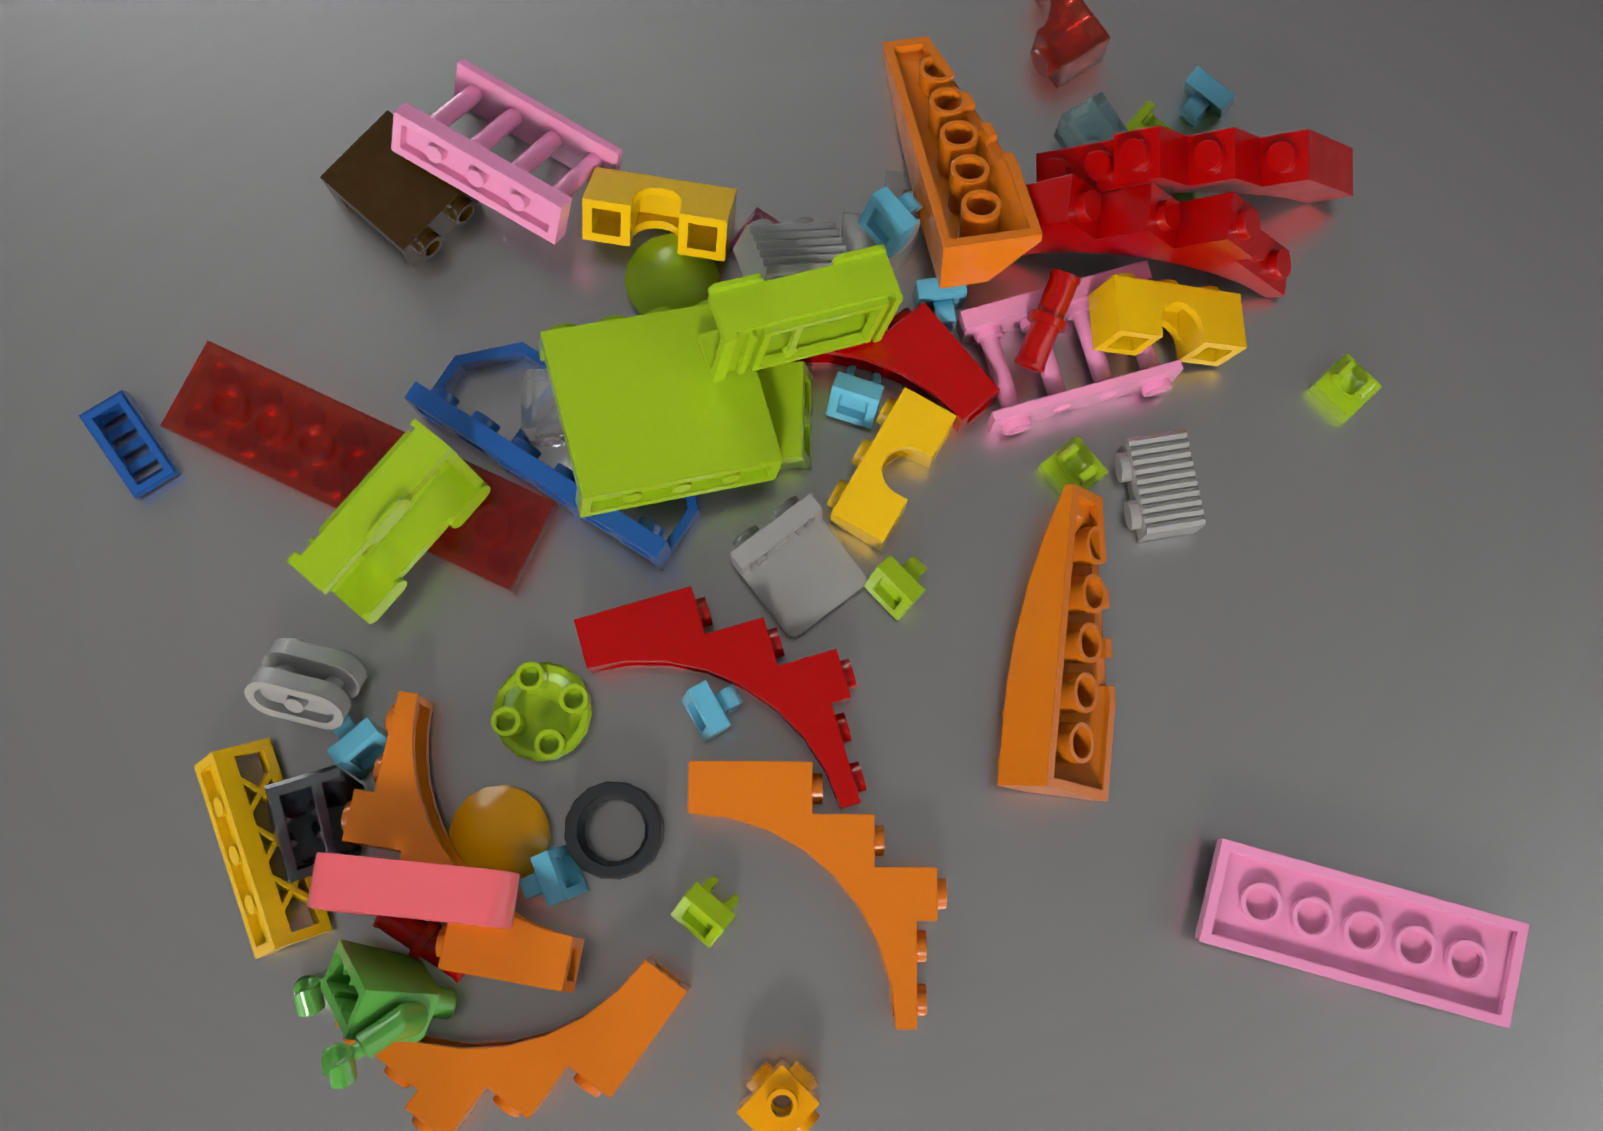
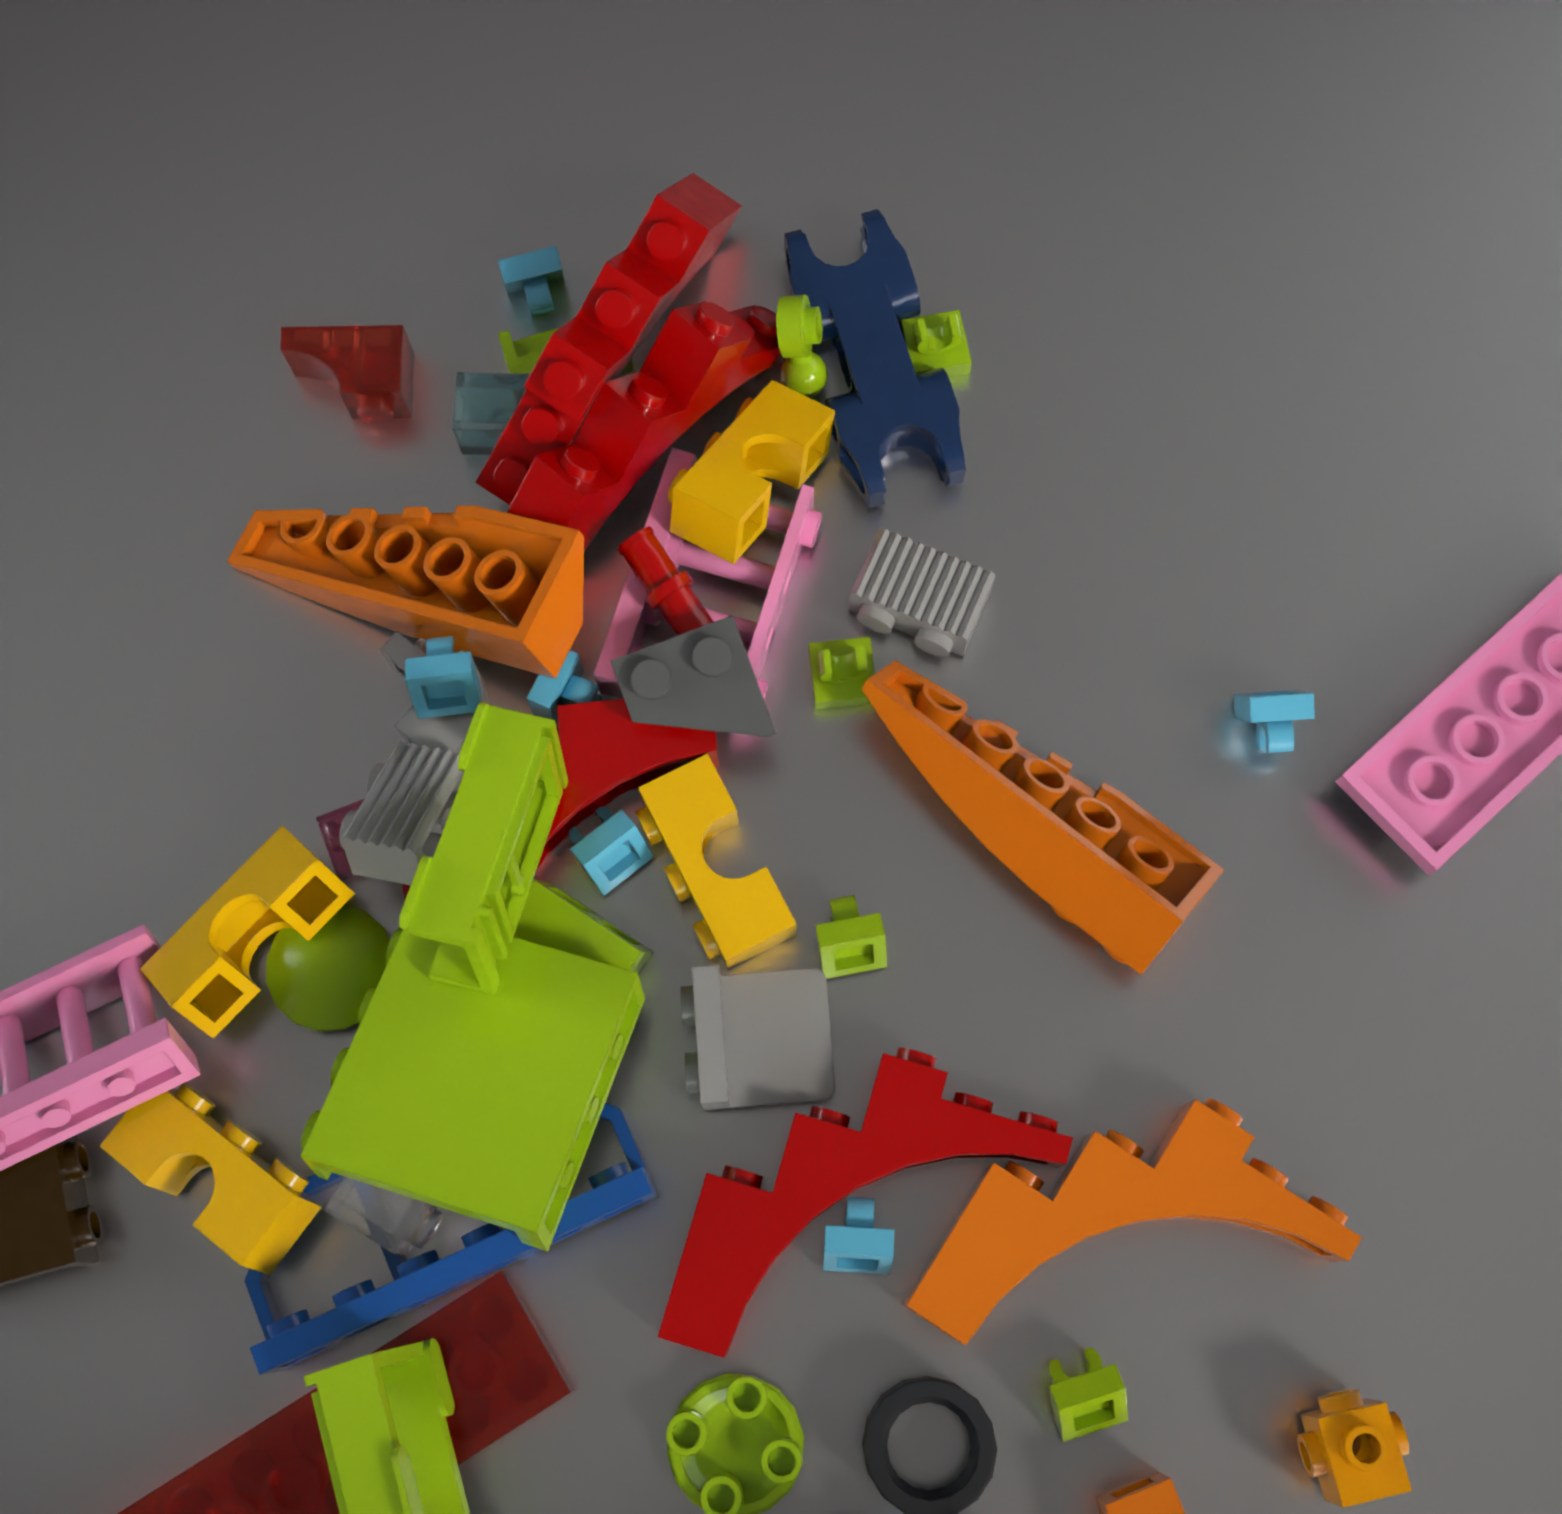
camera: 55 degrees left, 5 degrees down
none -> yellow arch [100,1083,322,1275]
none -> dark grey wing [610,615,777,737]
none -> lime plate [776,294,828,398]
none -> dark blue piece [784,209,966,508]
none -> medium azure tile [1234,690,1315,753]

